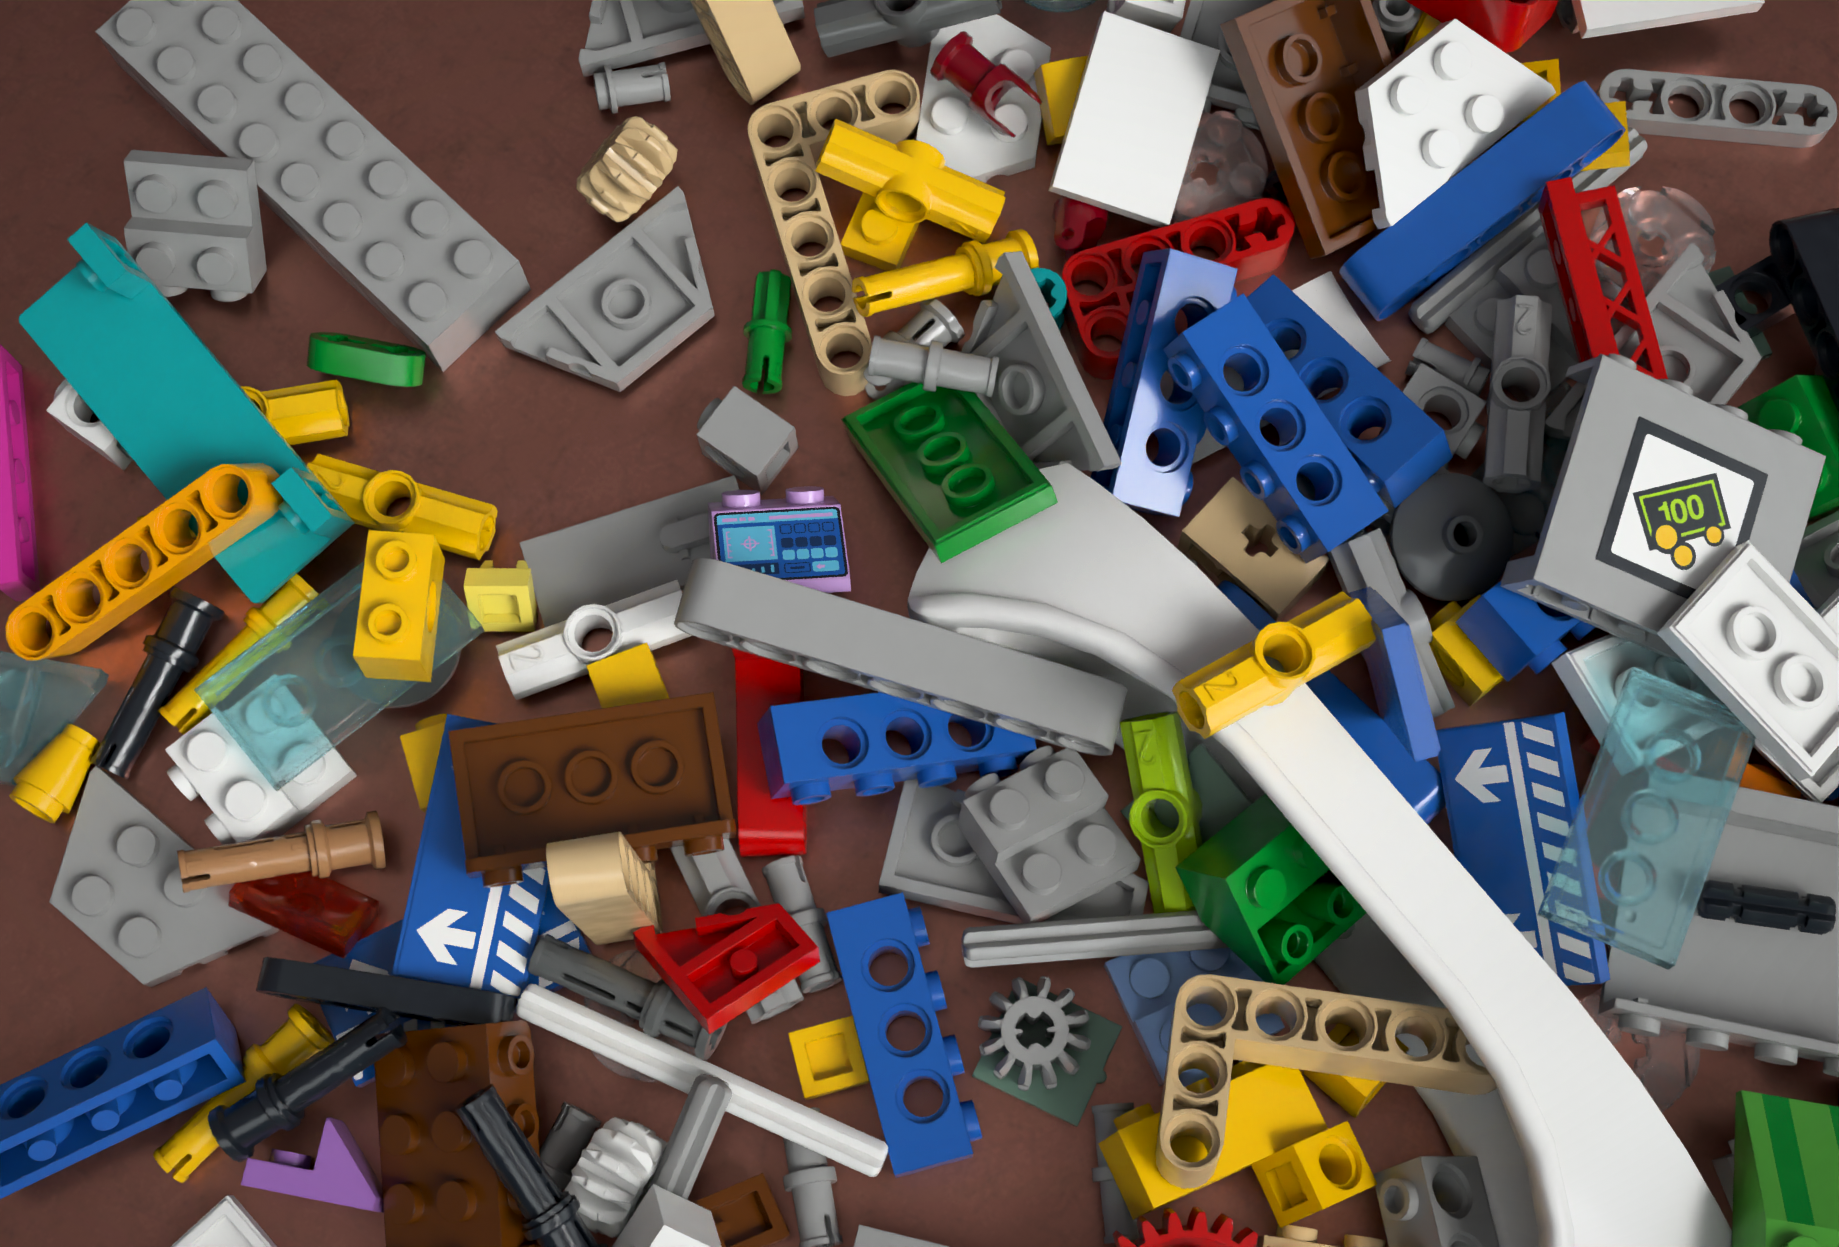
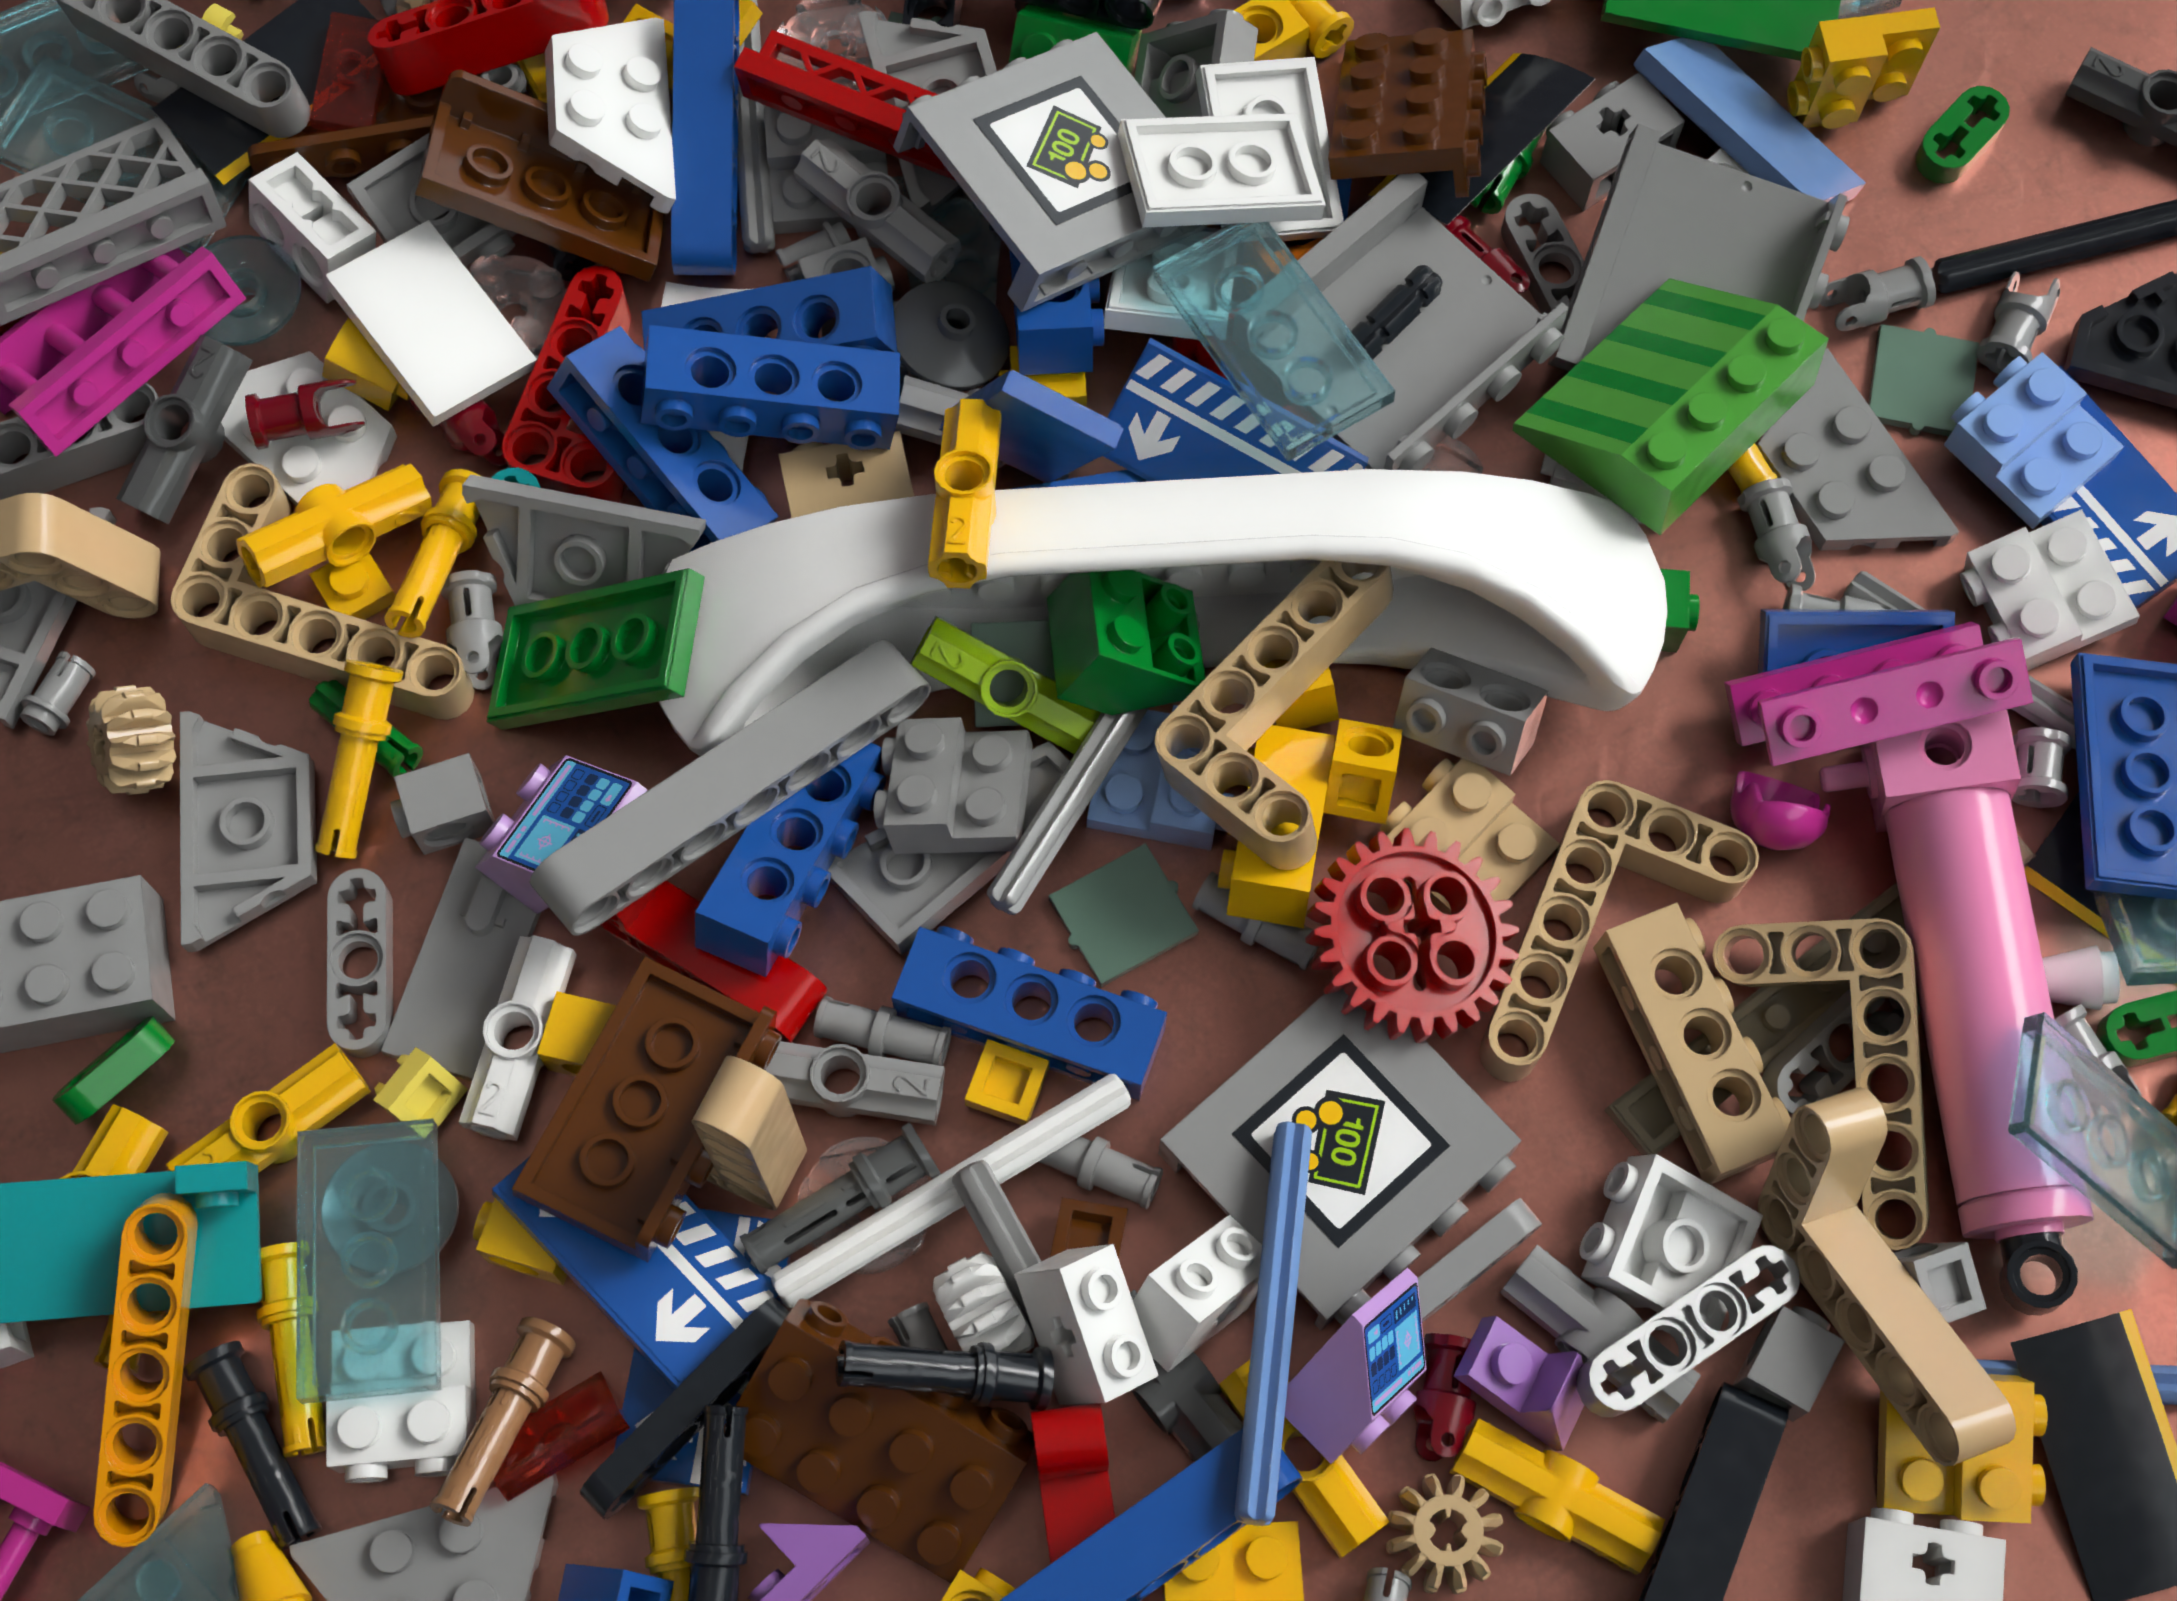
camera: 60 degrees left, 5 degrees down
yellow brick [353,530,445,682] -> none
red wing [633,903,820,1034] -> none
light grey pin [868,336,999,397] -> none
light grey gear [978,976,1091,1091] -> none
none -> yellow pin [315,660,403,859]
none -> light grey beam [327,868,393,1058]

